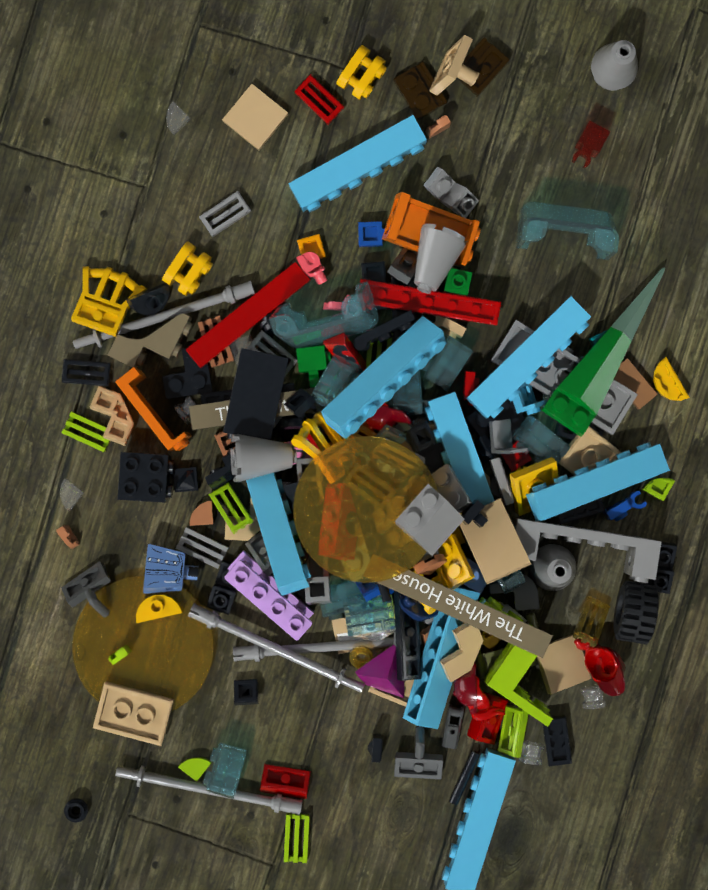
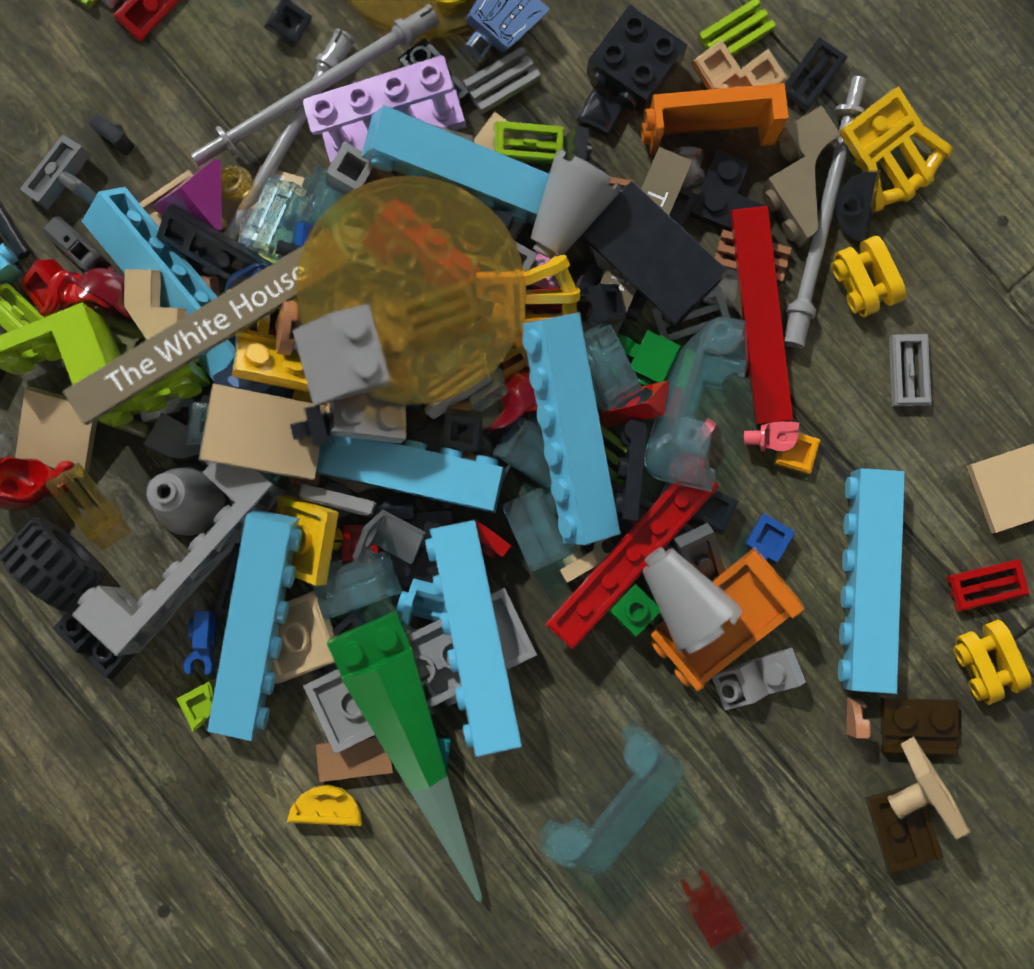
camera: 125 degrees right, 5 degrees down
nougat tile [190,501,214,526] -> none

